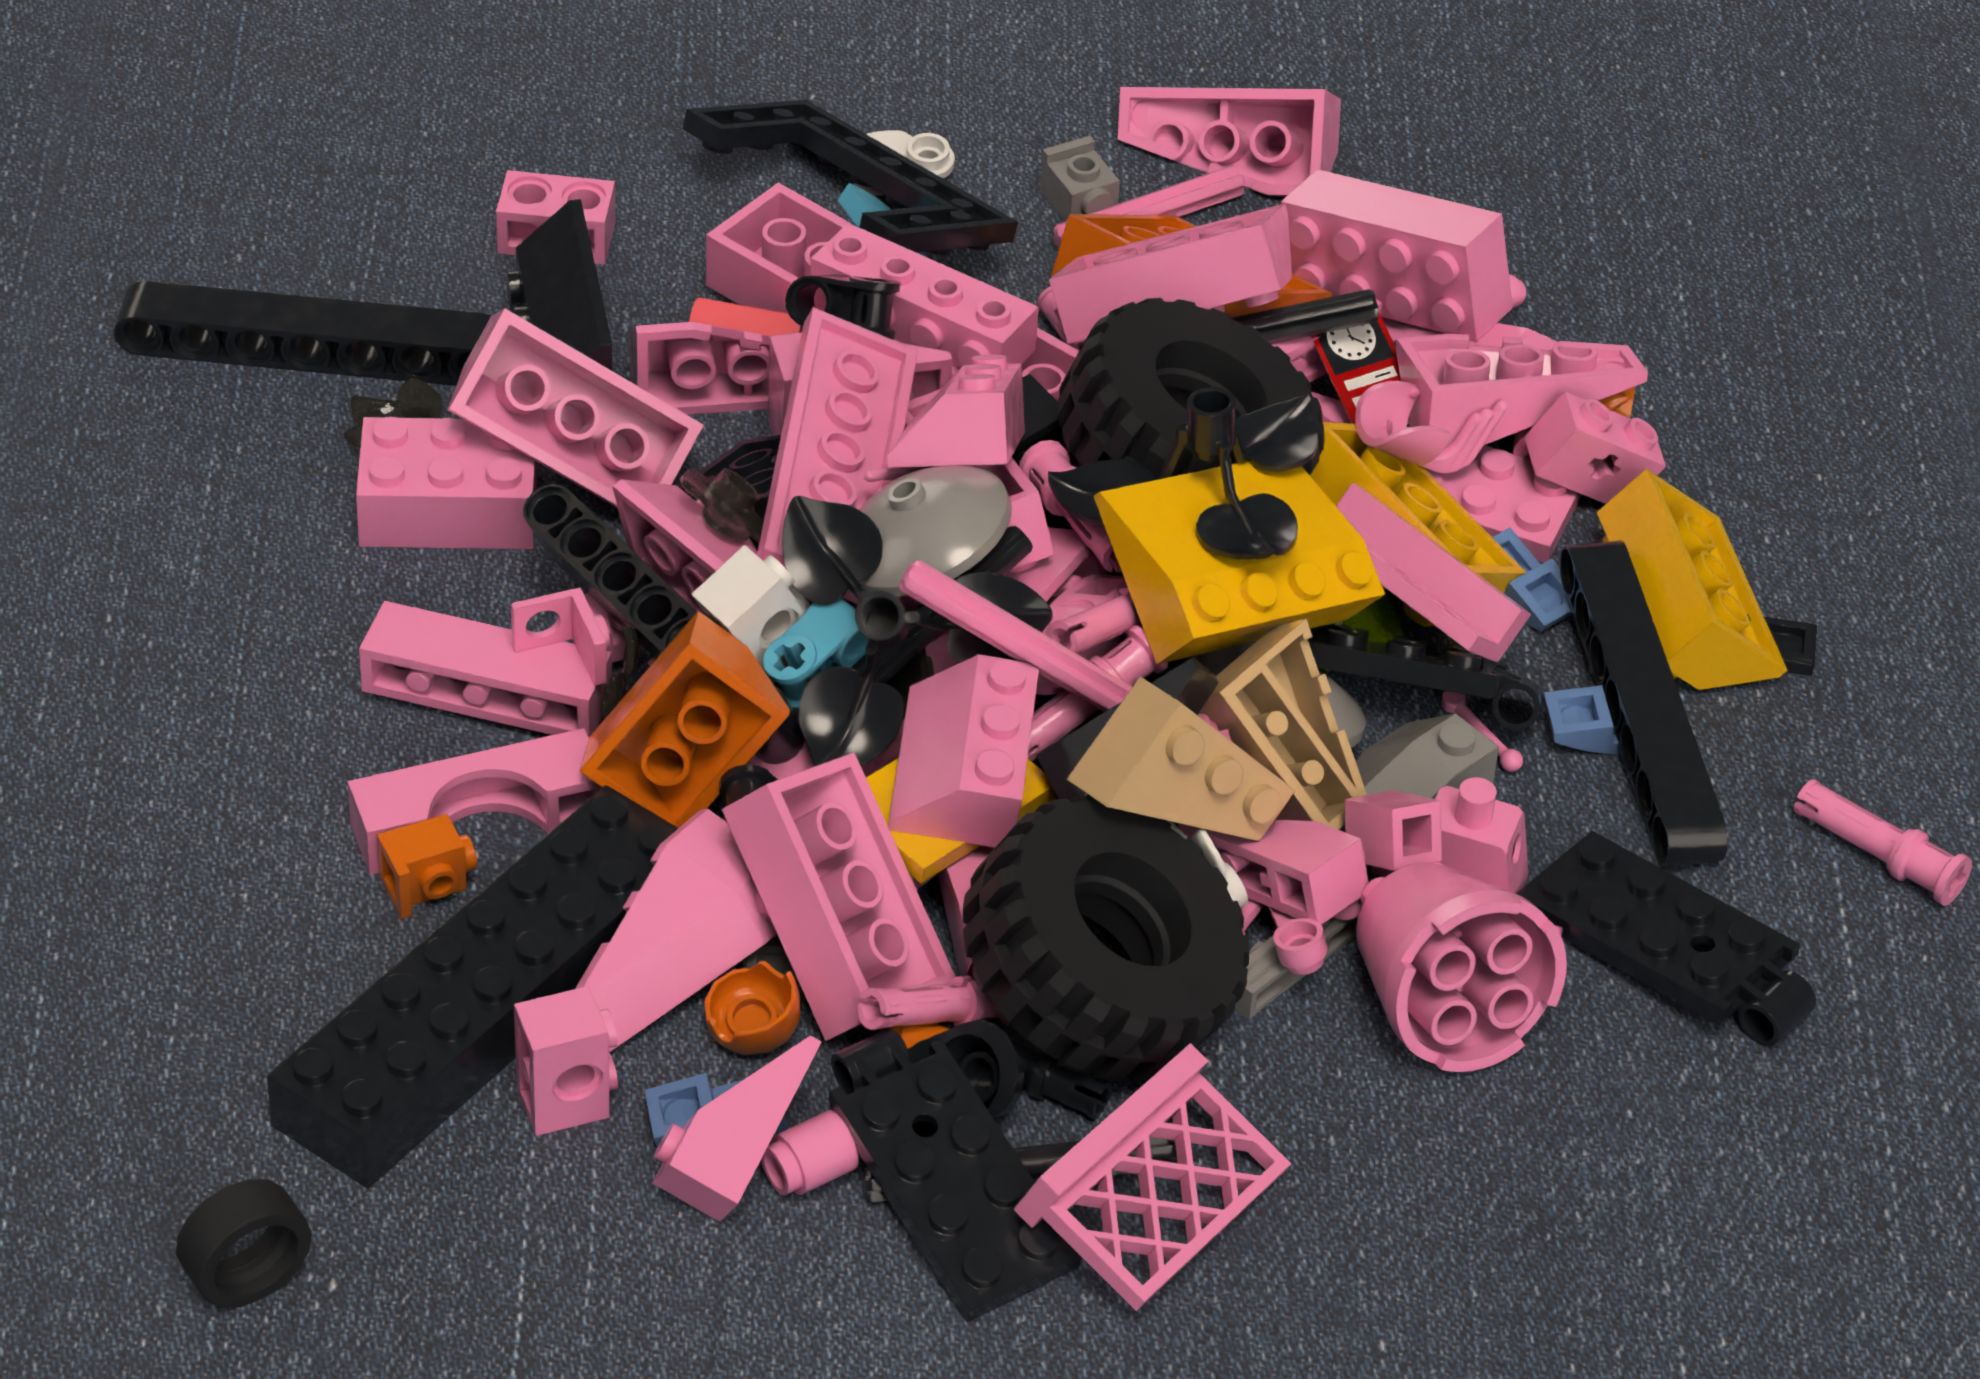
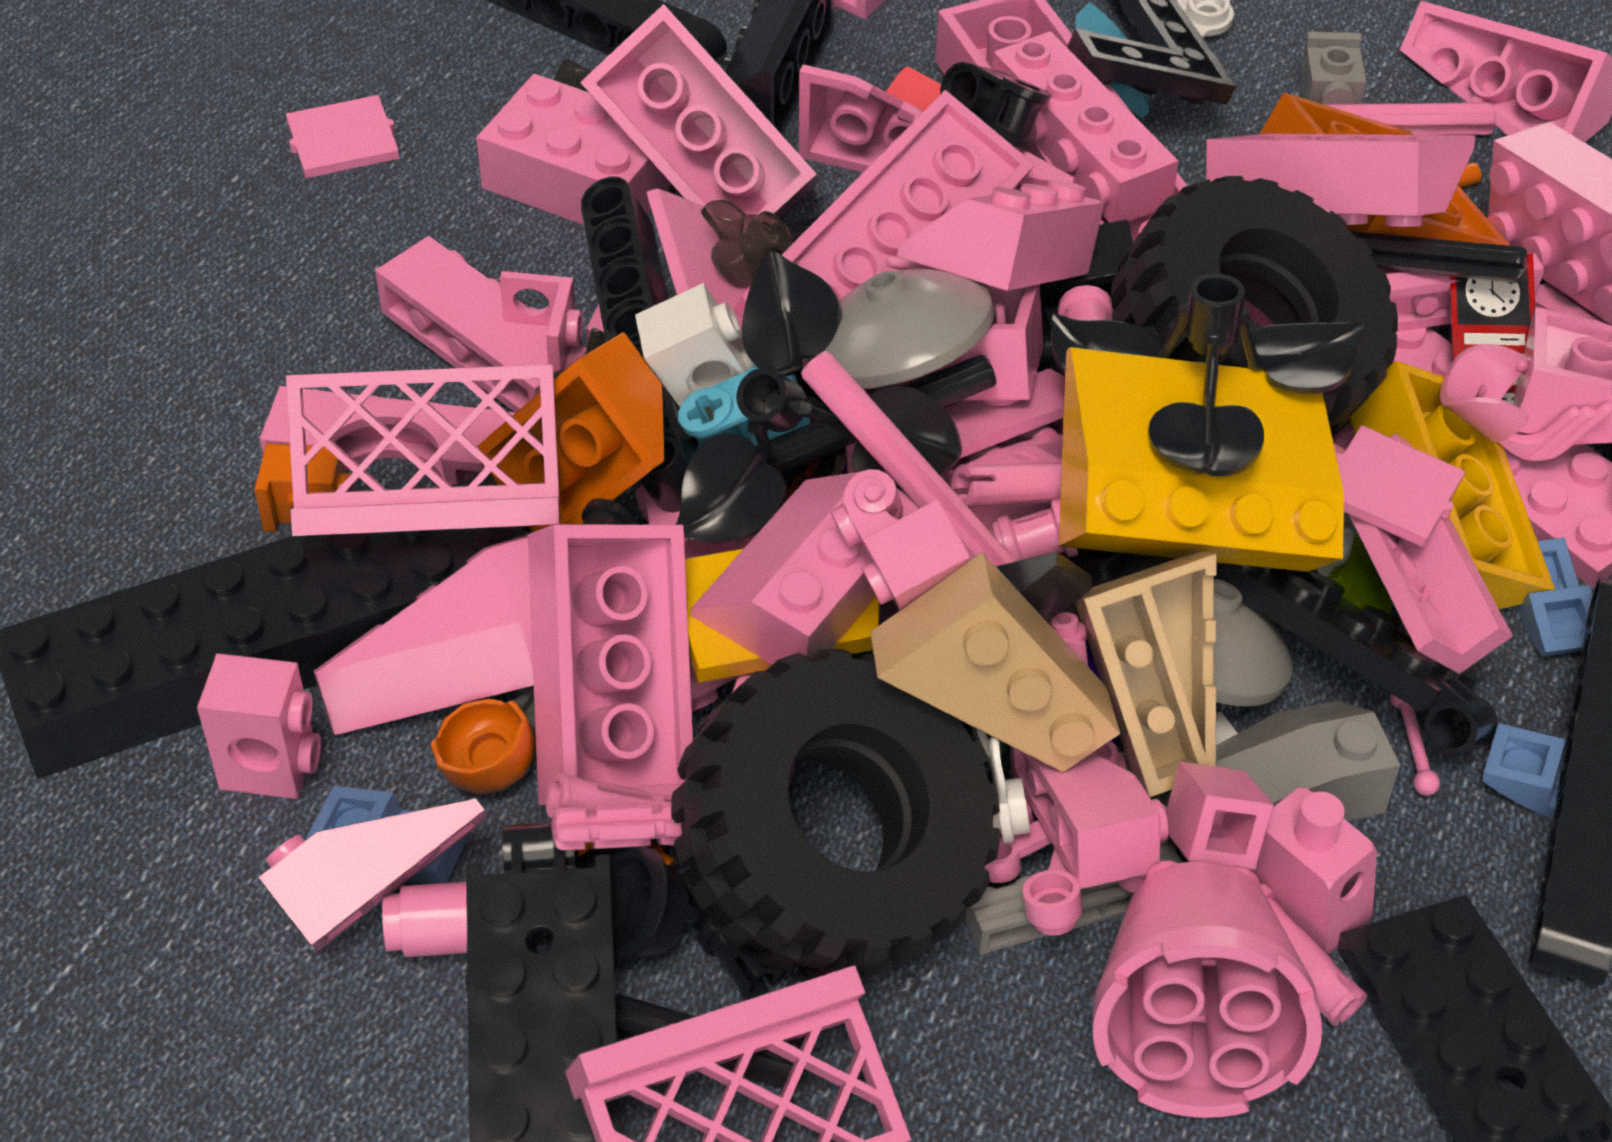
camera: 30 degrees right, 5 degrees up
none -> bright pink piece [286,95,400,178]
none -> bright pink fence [286,364,562,536]
none -> bright pink axle [551,802,682,850]
none -> bright pink brick [830,469,971,611]
none -> bright pink piece [1336,425,1466,547]

